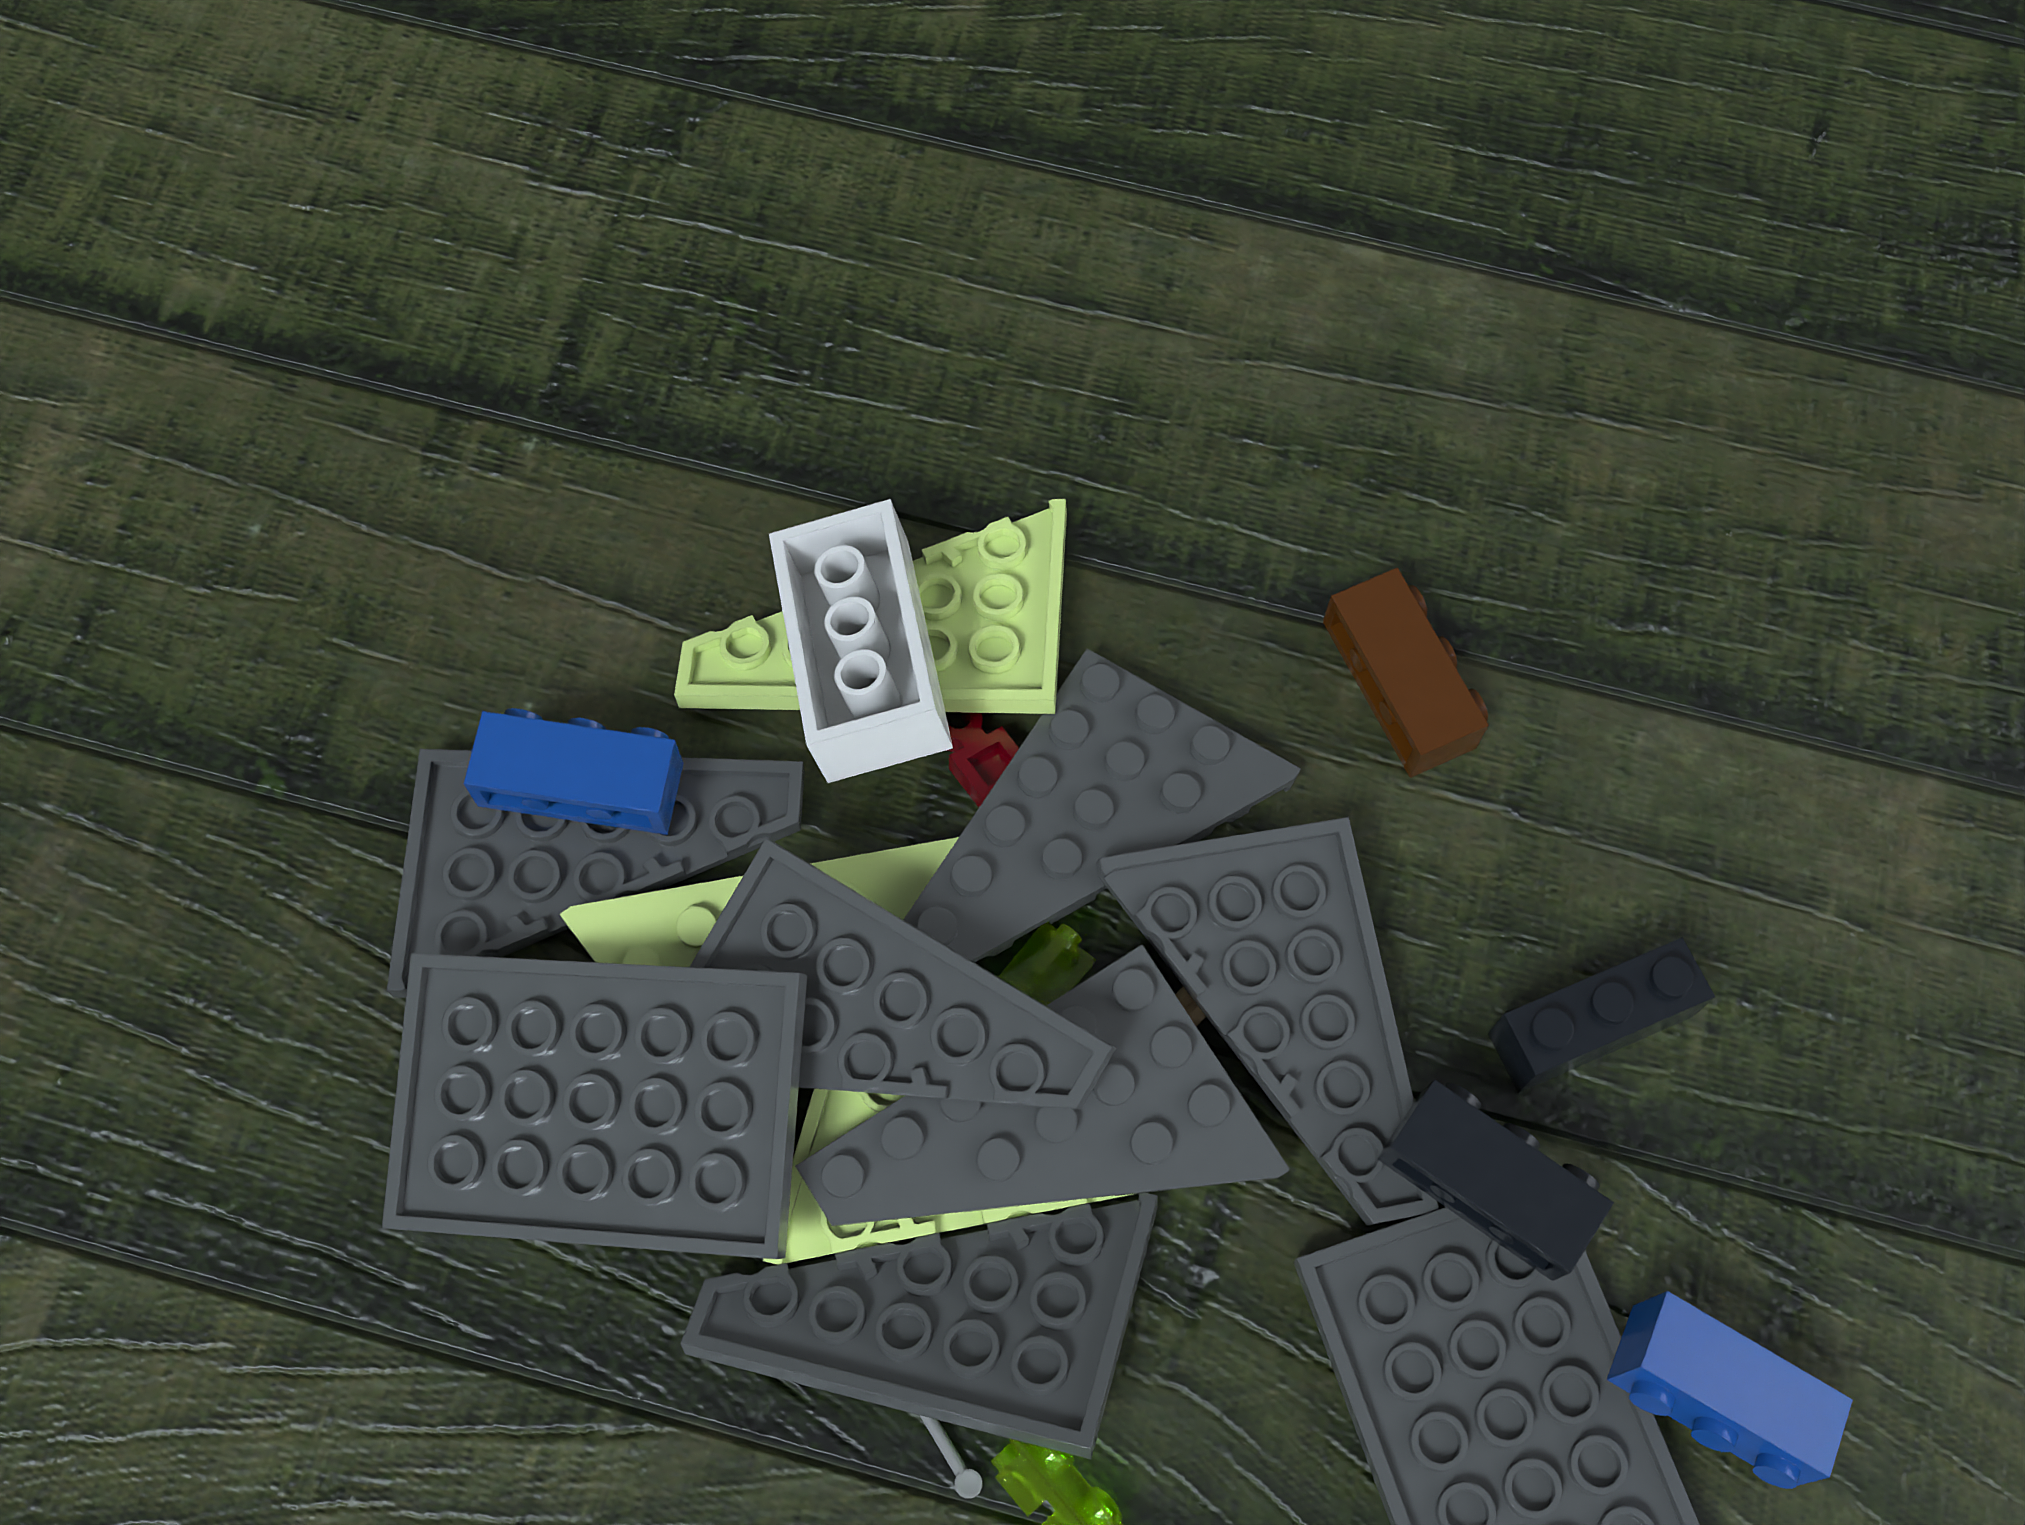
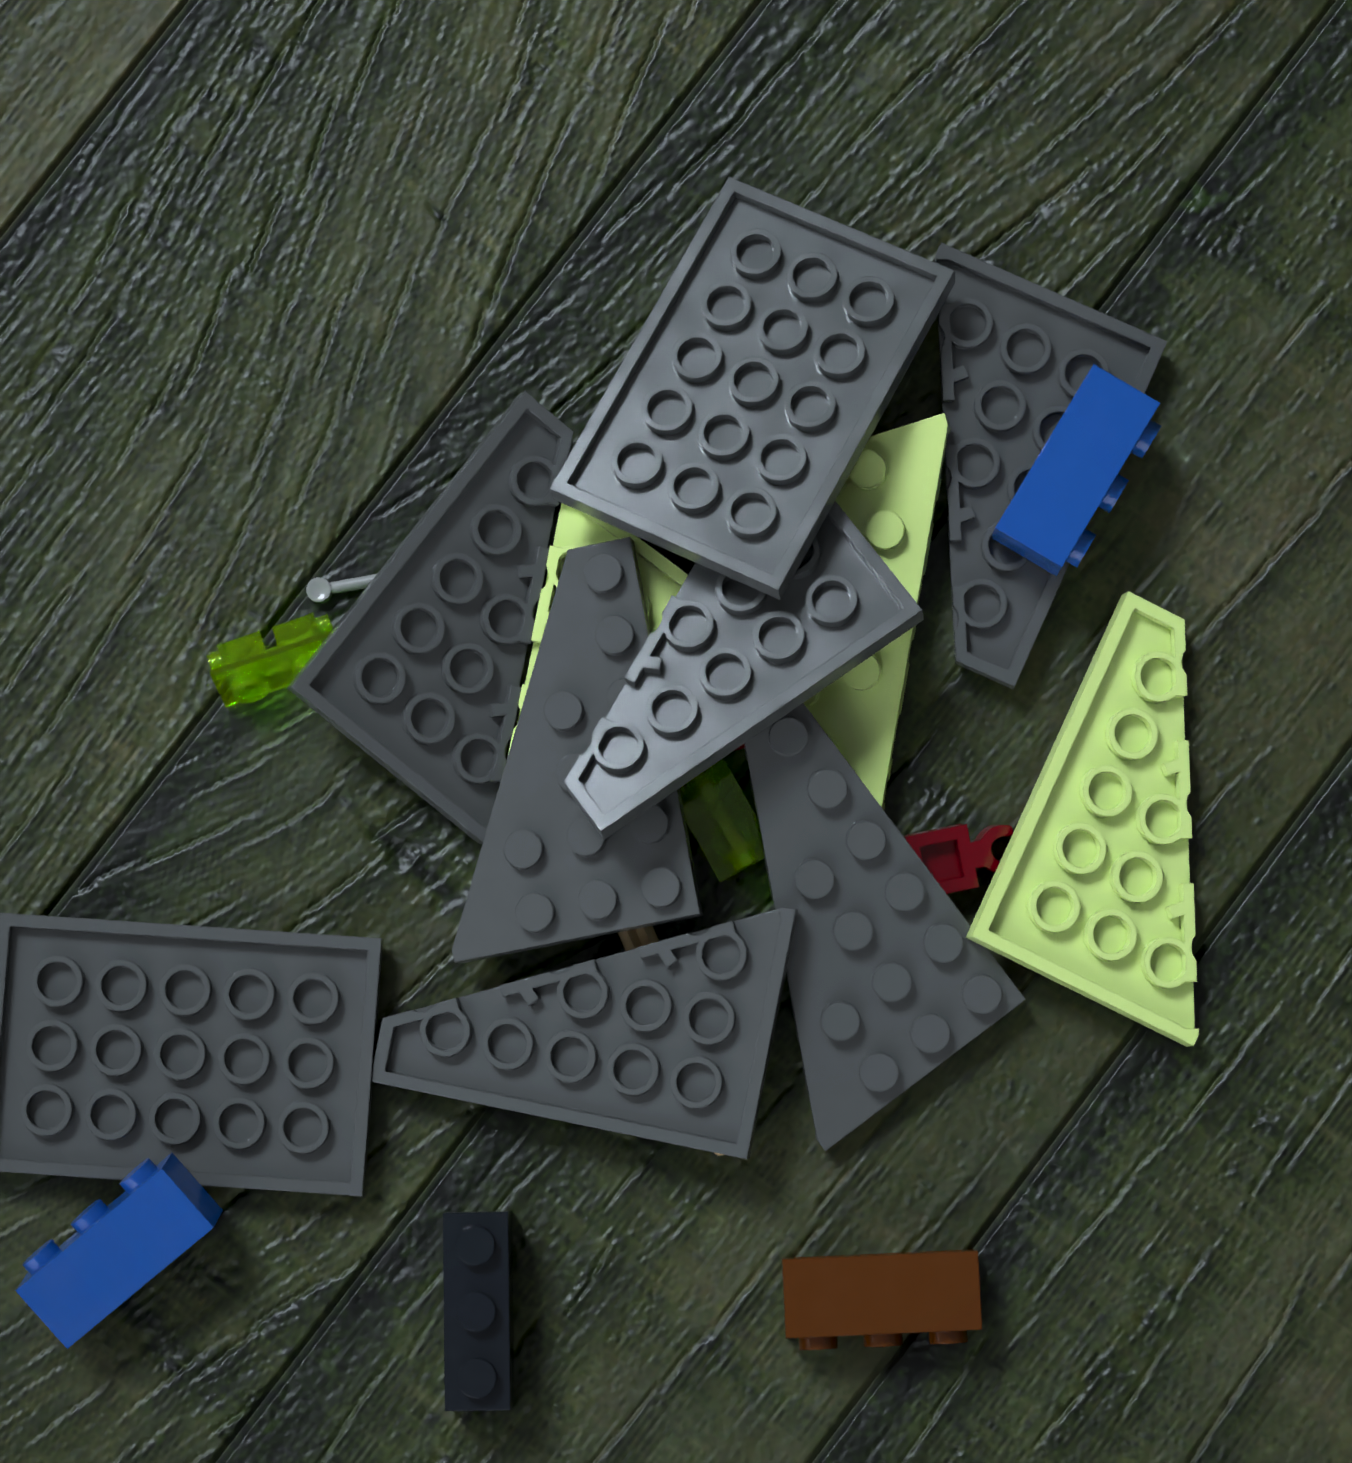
camera: 120 degrees right, 15 degrees up
white brick [769,499,953,783] -> none
black brick [1377,1079,1614,1281] -> none

